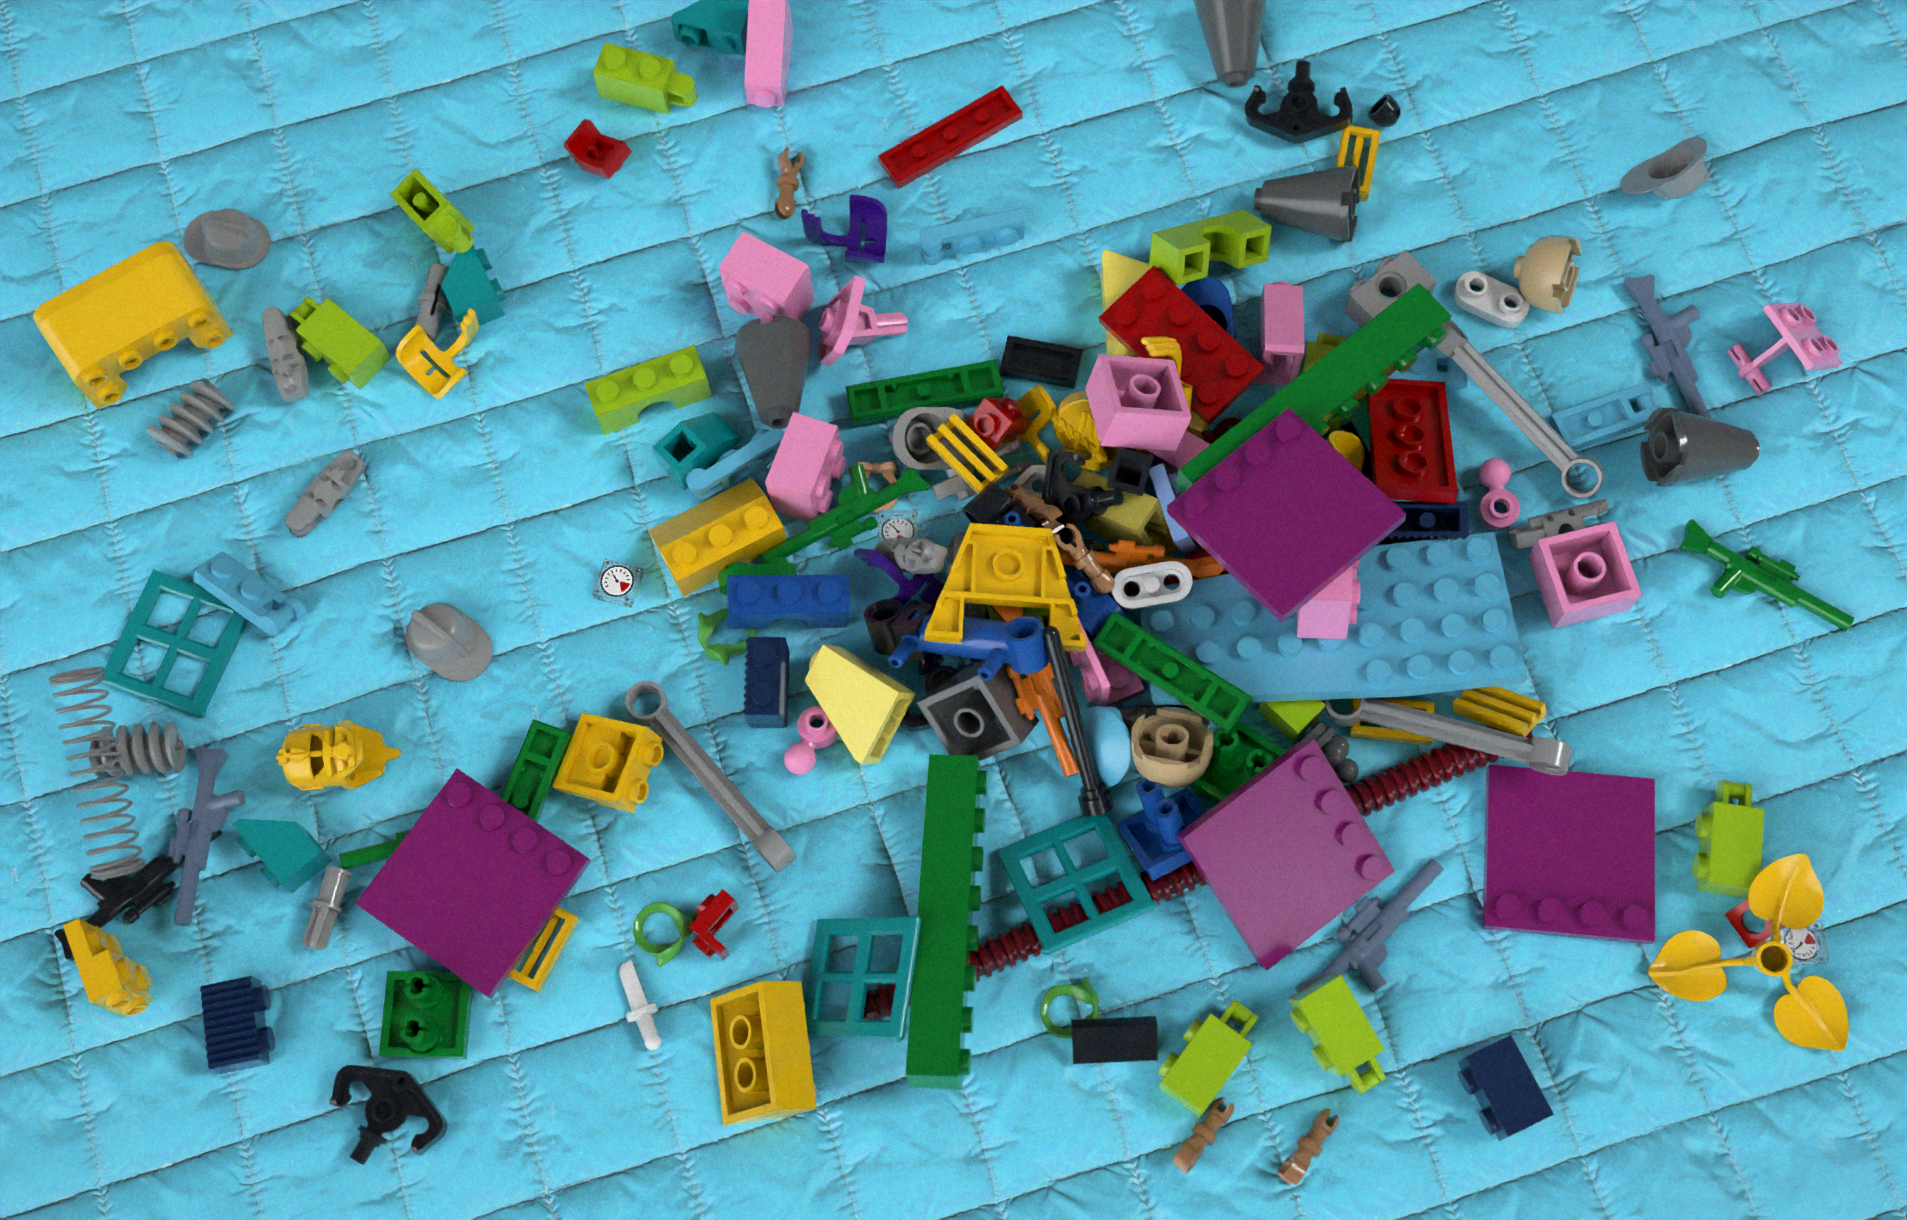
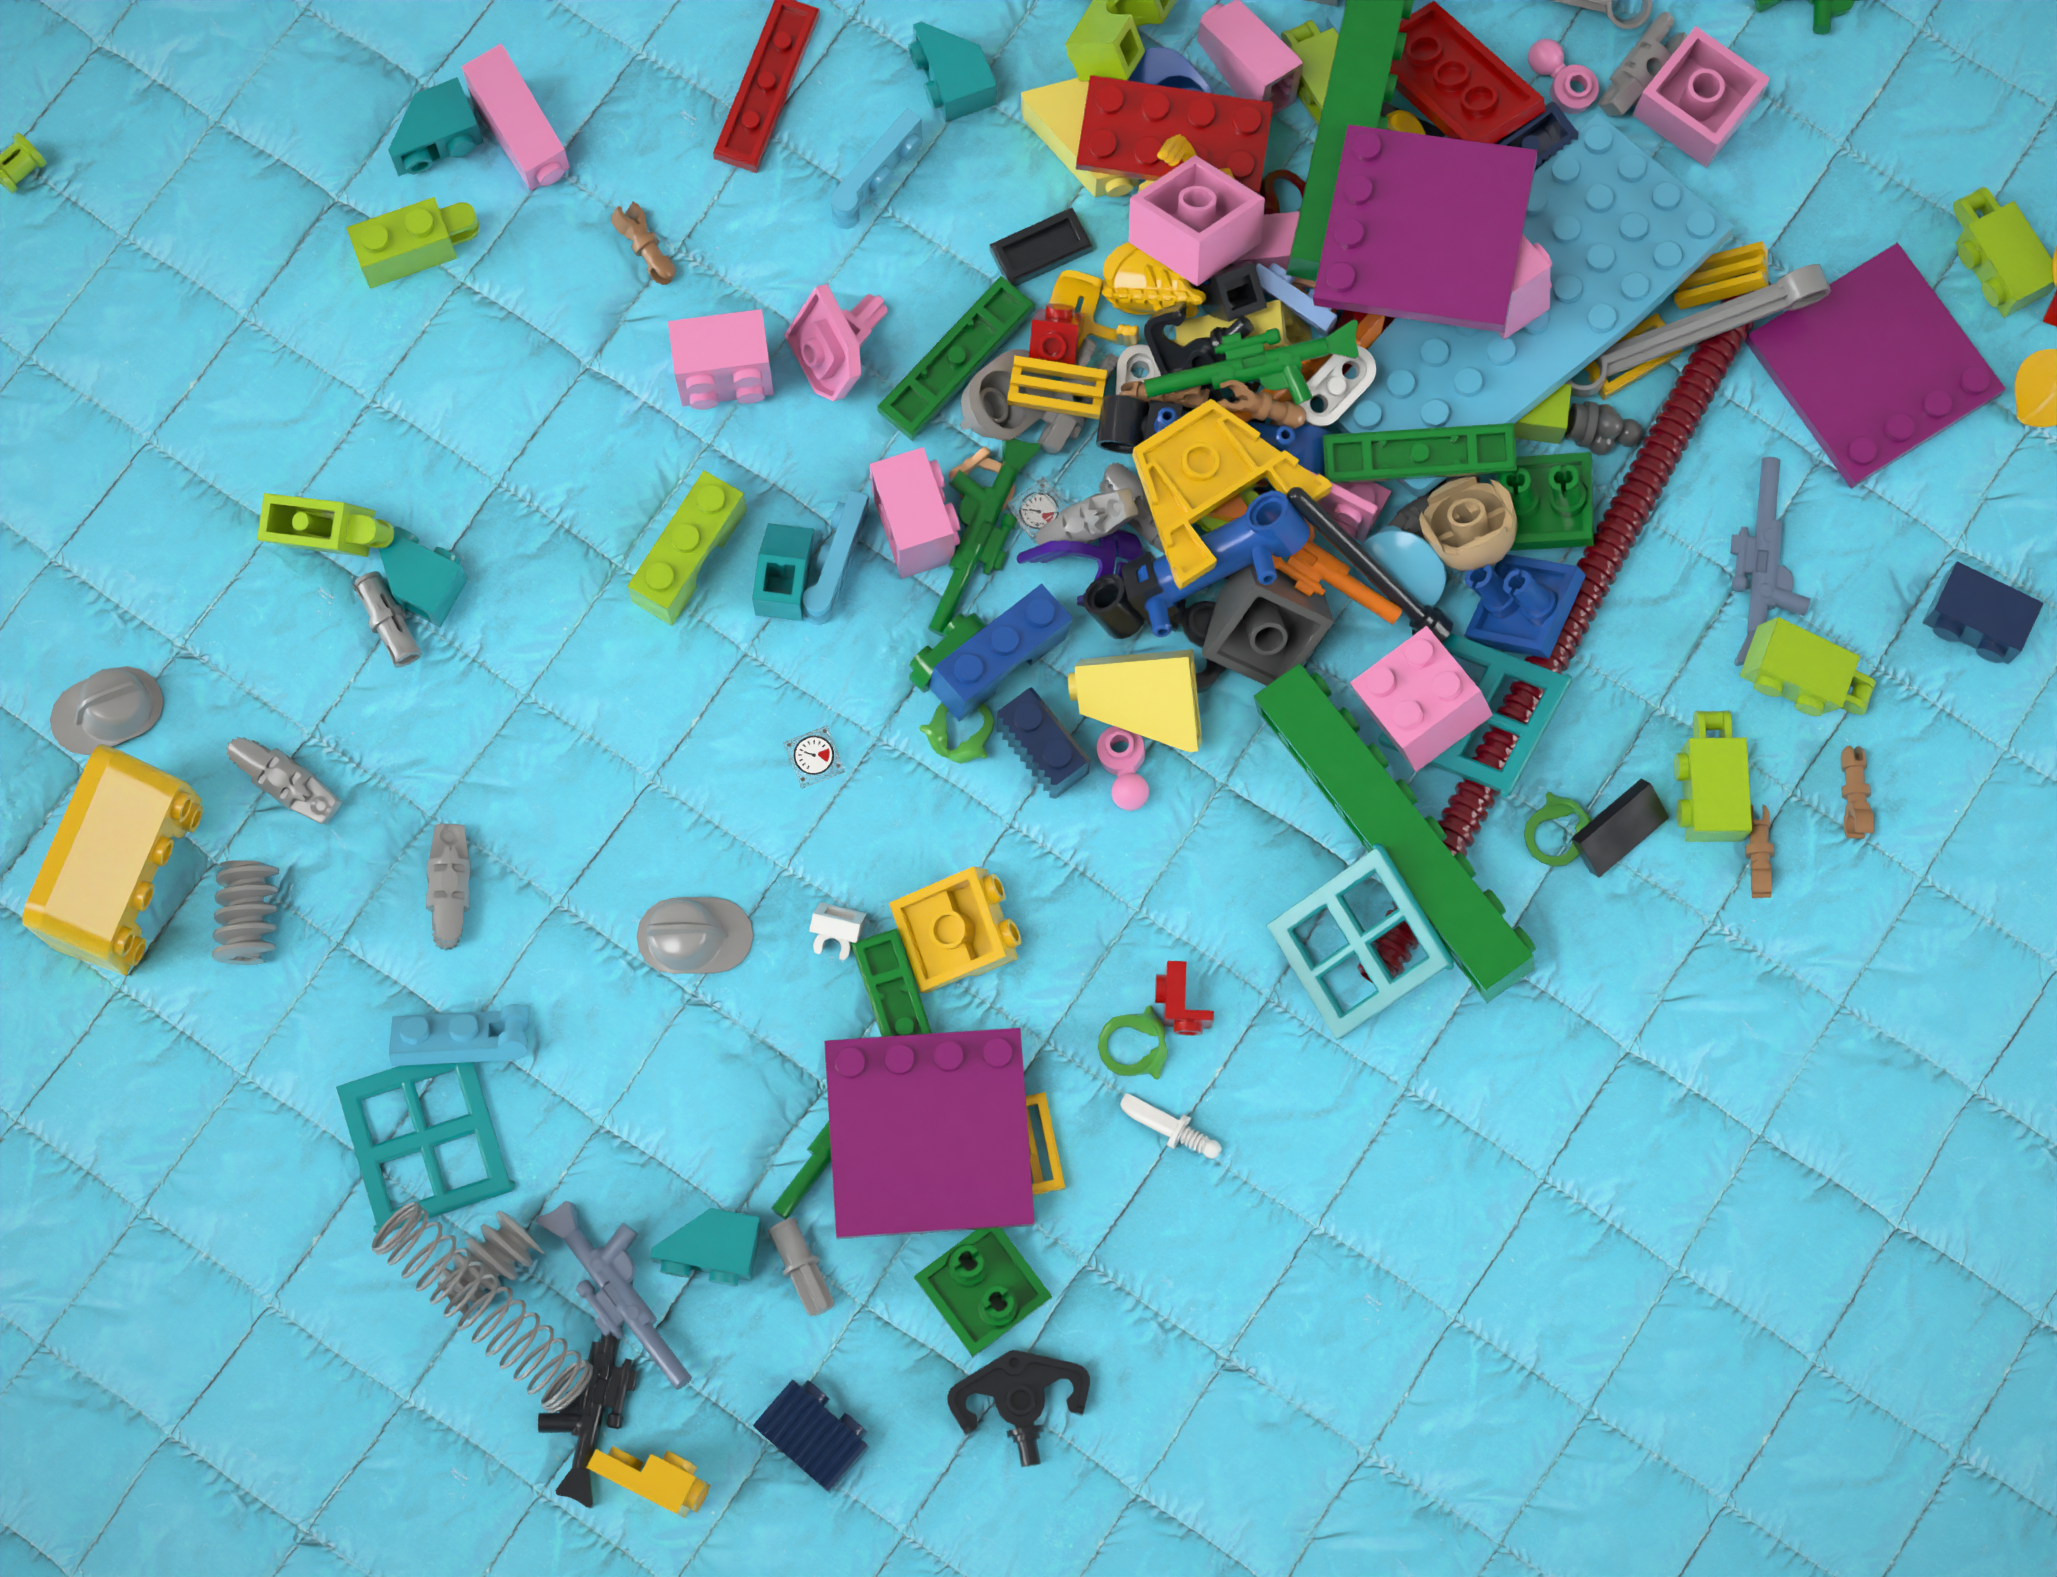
camera: 45 degrees left, 5 degrees up
yellow helmet [275,719,402,791] -> none
lime brick [288,296,391,390] -> none
yellow helmet [396,308,479,399] -> none
red bracket [564,119,632,179] -> none
light grey piece [625,681,797,874] -> none
yellow slope [648,477,787,597] -> none
yellow slope [710,981,817,1126] -> none
dark grey cone [735,316,812,429] -> none
dark purple helmet [801,195,887,263] -> none
magenta plate [1176,736,1395,970] -> none
none -> white tile [809,902,867,960]
none -> teal slope [908,21,997,122]
none -> green piece [1143,320,1359,406]
none -> bright pink brick [1350,626,1493,772]

